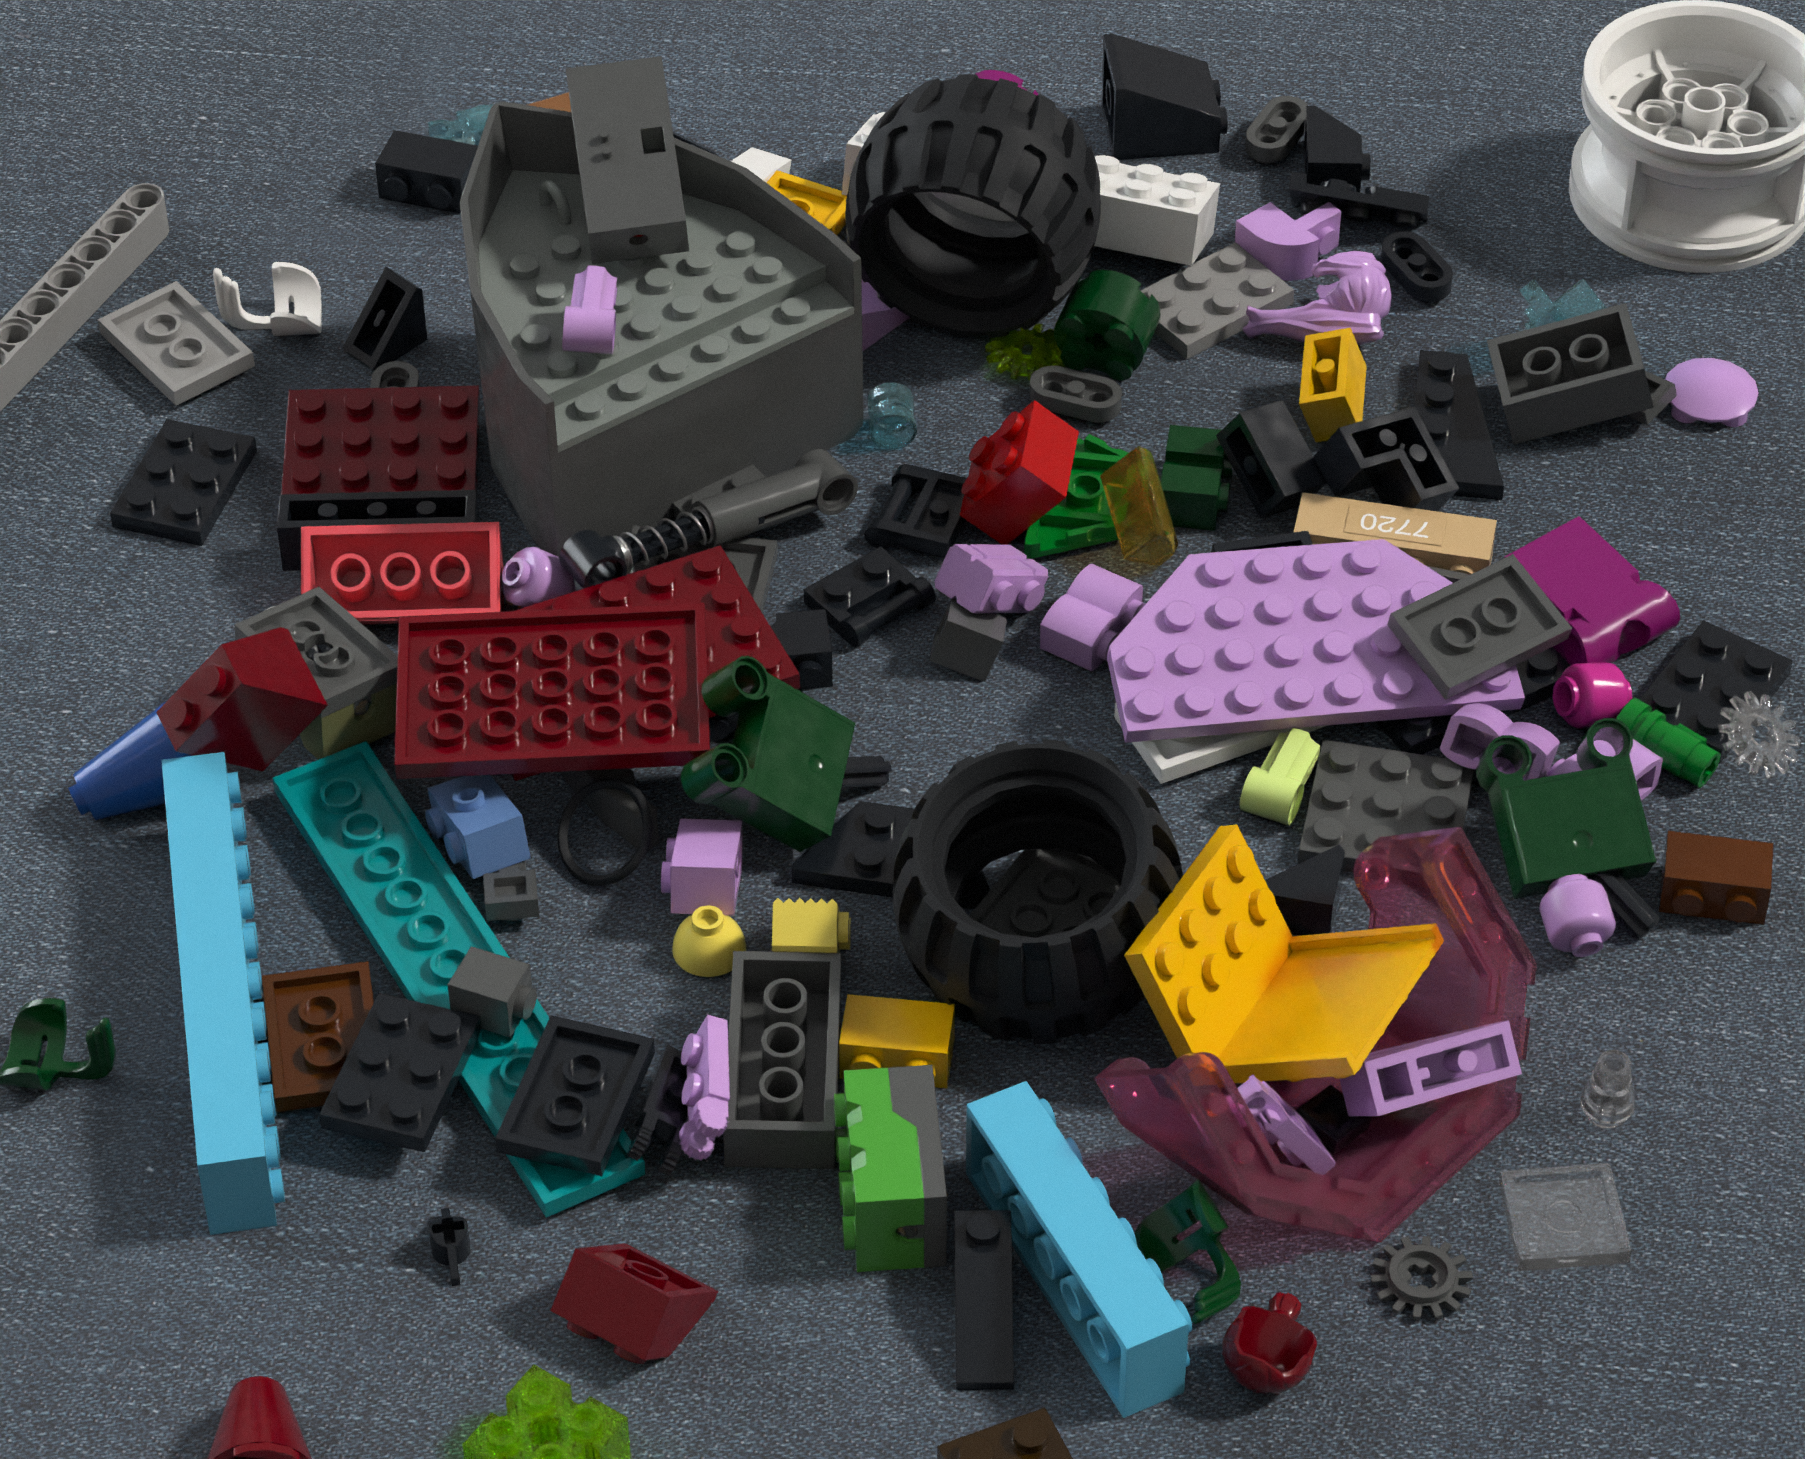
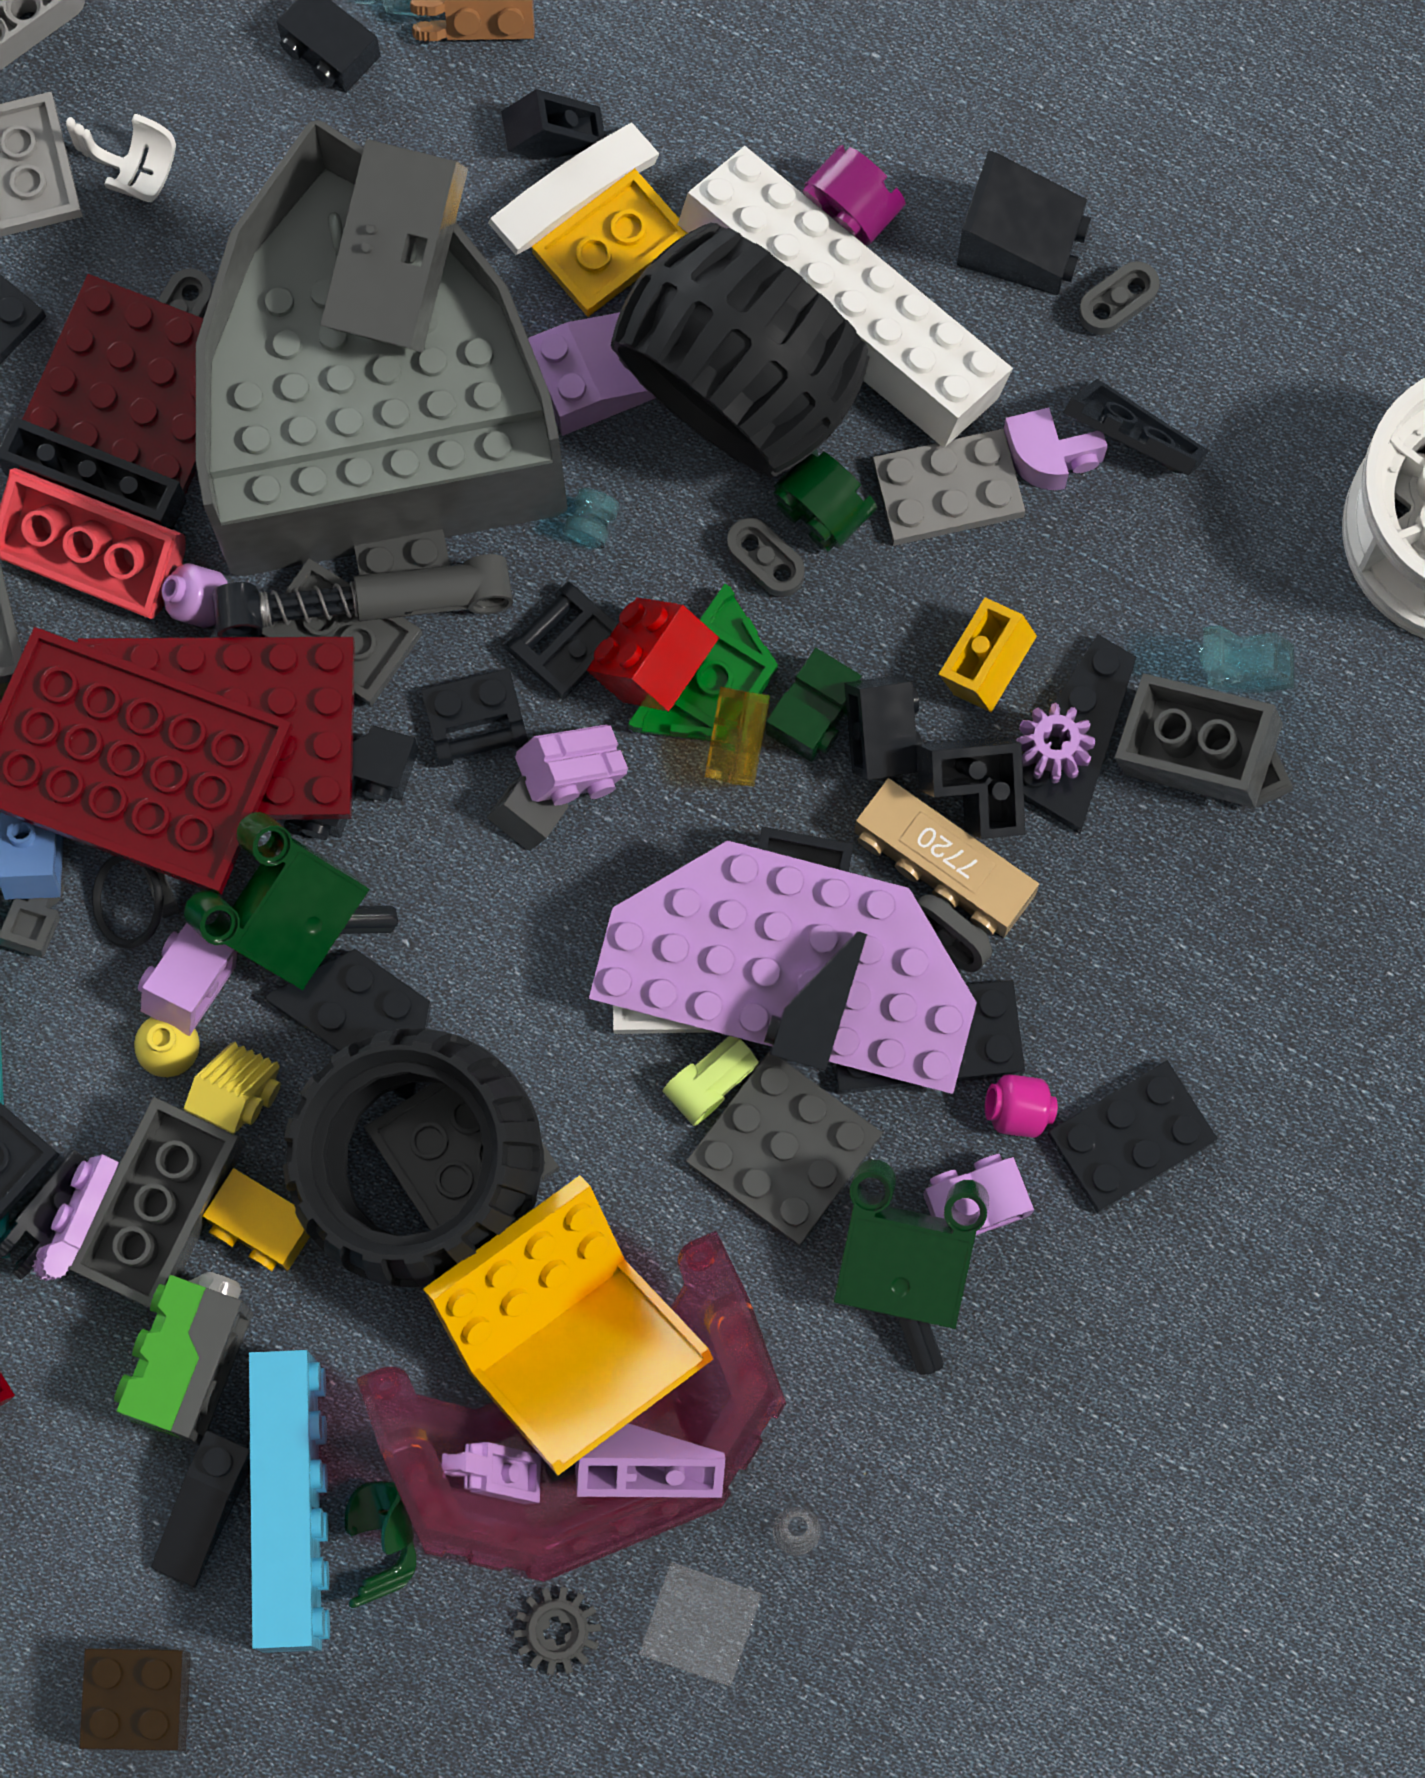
camera: 25 degrees right, 30 degrees up
black slope [342,267,428,370] -> none
lavender piece [562,266,617,354] -> none
clear neon green gear [985,323,1065,381] -> none
lavender brick [1040,564,1145,671] -> none
dark red hair [1222,1292,1318,1394] -> none
lavender hair [1243,251,1391,345] -> none
black slope [1265,845,1345,936] -> none
black slope [1304,106,1371,193] -> none
black plate [1381,231,1453,303] -> none
dark grey plate [1387,554,1572,700] -> none
lavender brick [1440,703,1560,780] -> none
magenta piece [1504,516,1680,665] -> none
lavender head [1539,874,1616,957] -> none
green axle [1616,698,1721,788] -> none
reddish brown brick [1658,831,1774,925] -> none
lavender dish [1665,358,1759,427] -> none
clear gear [1718,691,1801,779] -> none
none -> black slope [764,931,867,1071]
none -> lavender gear [1016,703,1095,784]

